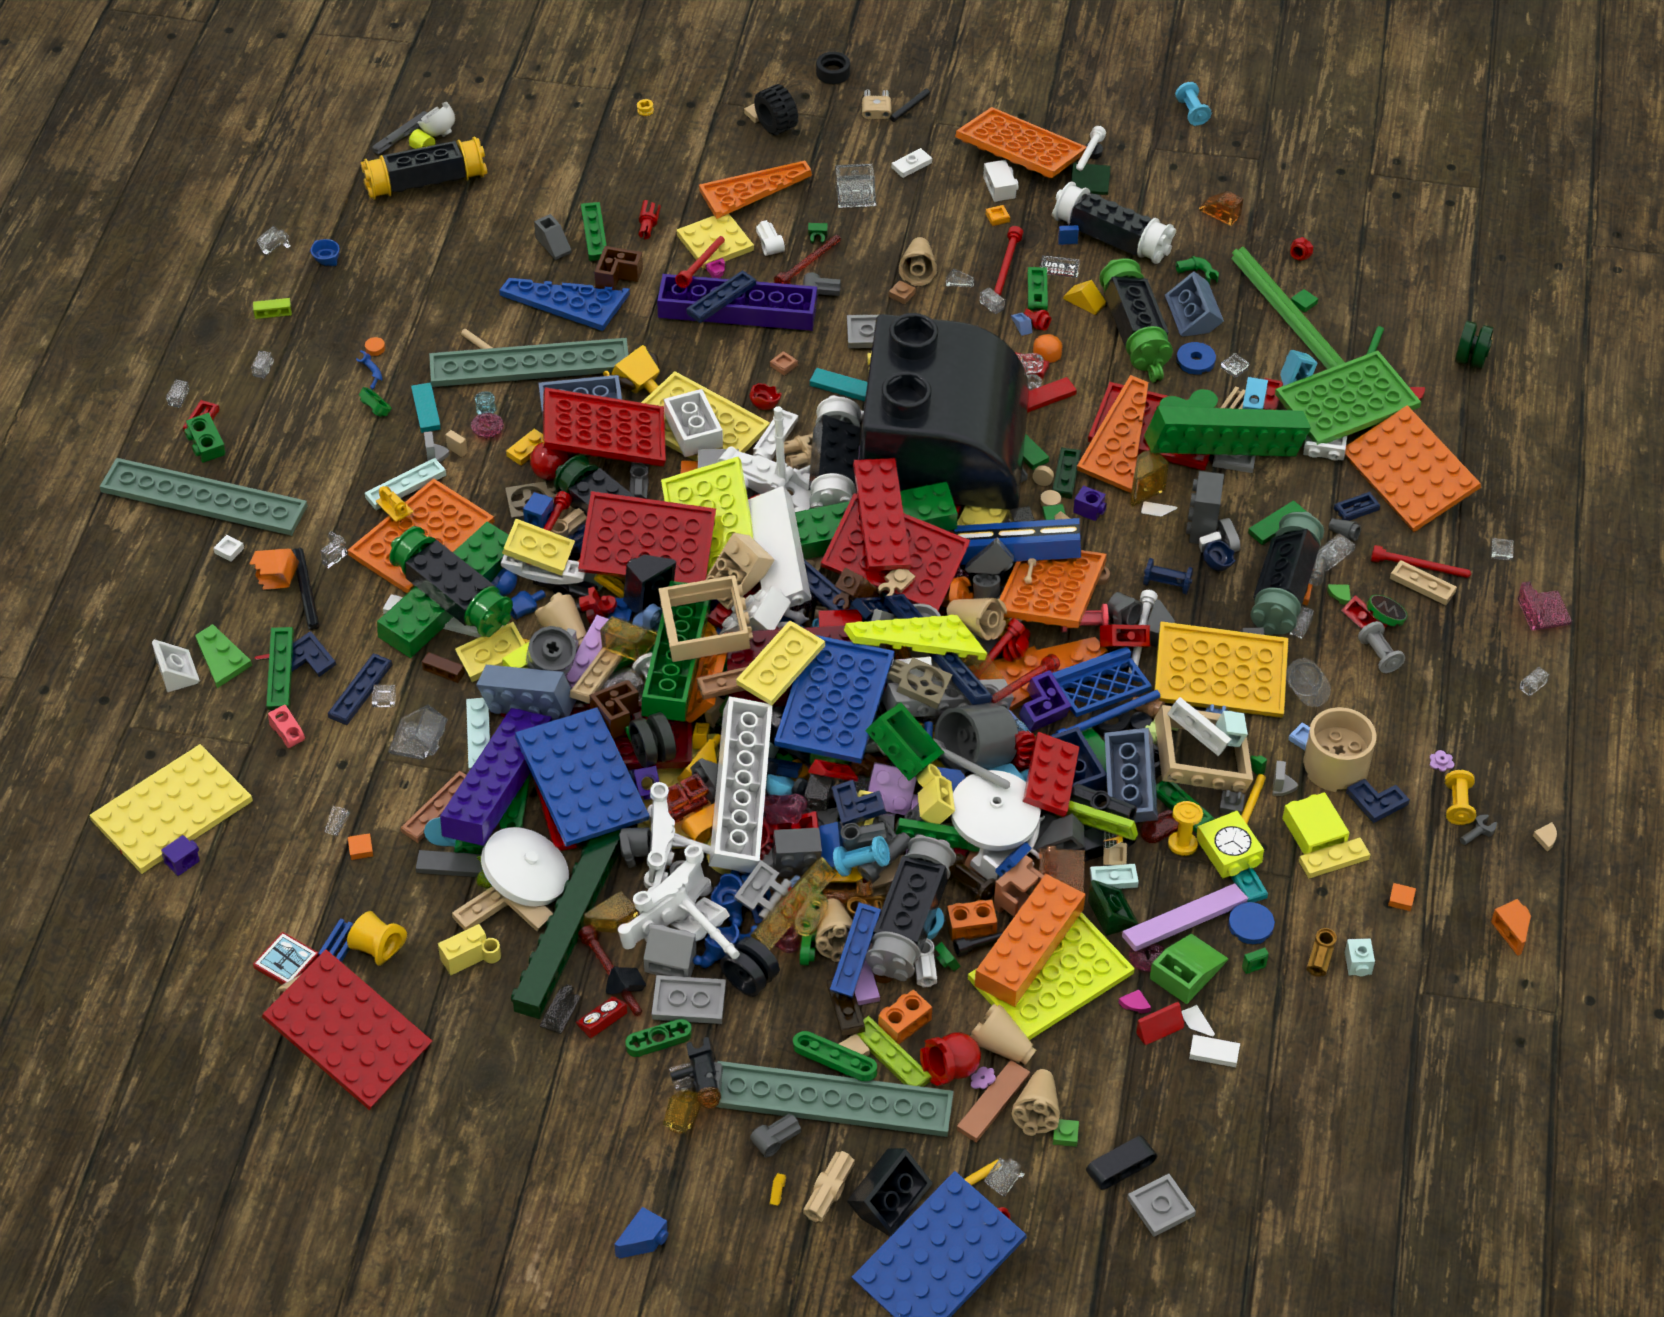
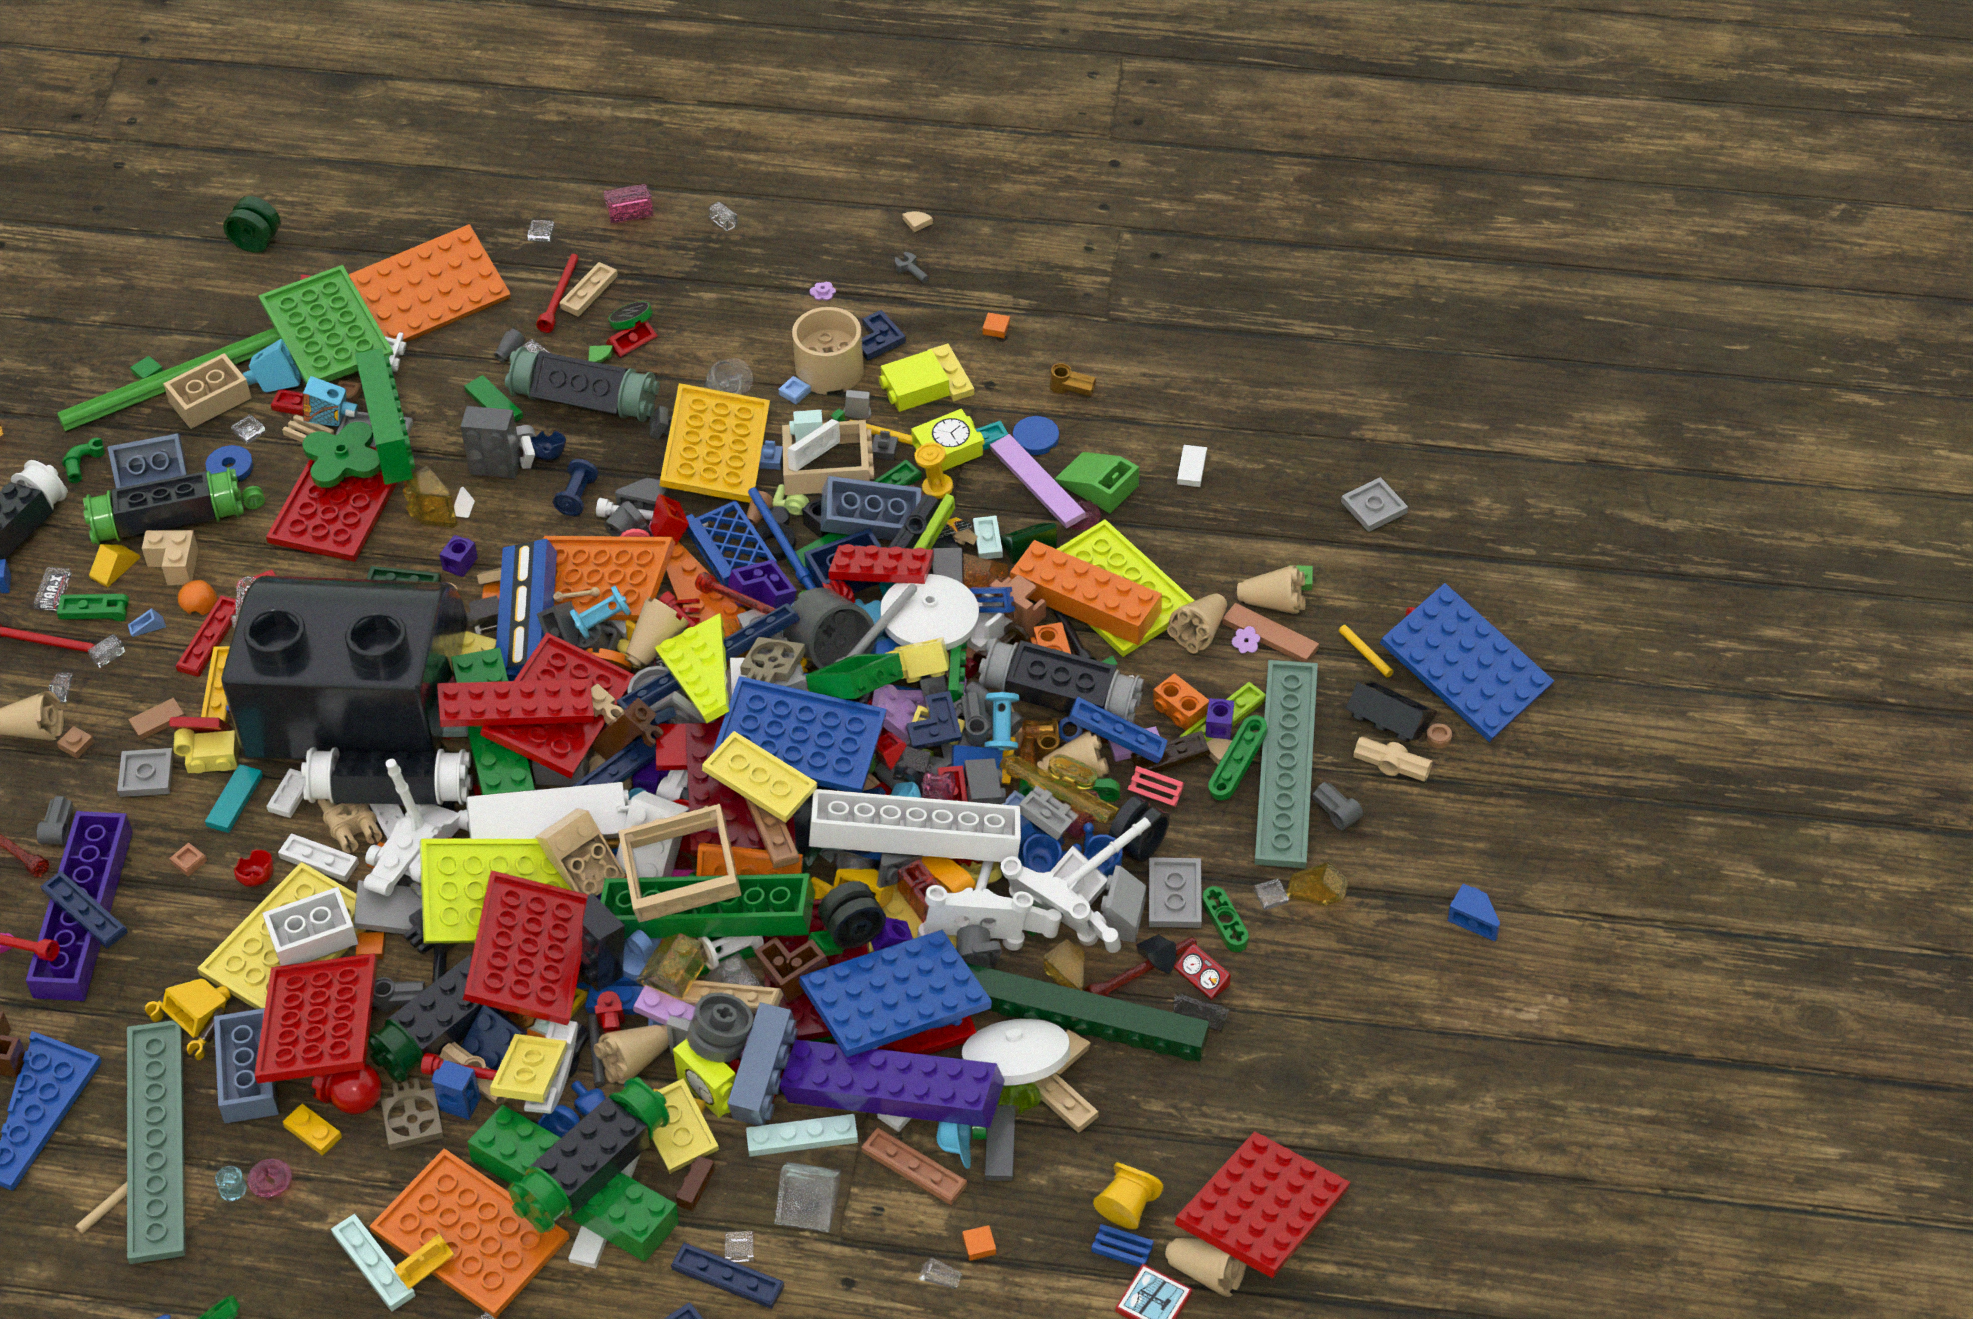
camera: 90 degrees left, 0 degrees up
teal tile [411,383,441,433] -> none
light grey tile [424,431,449,462] -> none
light yellow hinge [438,924,501,976] -> none
tan tile [445,430,468,457] -> none
black piece [670,1037,723,1108] -> none
yellow tile [770,1173,786,1205] -> none
red tile [920,1032,981,1086] -> none
clear bracket [983,1158,1025,1197] -> none
red piece [1024,309,1052,331] -> none
green tile [1042,504,1066,520] -> none
orange wing [1077,375,1149,493] -> none
black beam [1086,1136,1157,1190] -> none
dark pink tile [1118,990,1151,1013] -> none
red slope [1136,1002,1184,1045] -> none
white sticker [1182,1005,1215,1036] -> none
green tile [1242,948,1269,974] -> none
red rock [1290,237,1313,261] -> none
dark blue tile [1334,492,1380,521] -> none
light aqua brick [1344,939,1375,976] -> none
light grey hose [1358,621,1405,673] -> none
green bar [1366,326,1384,355] -> none
yellow hose [1445,770,1476,825] -> none
orange slope [1491,899,1531,956] -> none
none -> tan brick [142,530,199,585]
none -> tan brick [163,353,251,429]
none -> medium azure hose [570,586,631,639]
none -> coral tile [1128,766,1184,807]
none -> dark purple brick [1205,698,1234,740]
none -> medium nougat tile [1426,723,1452,749]

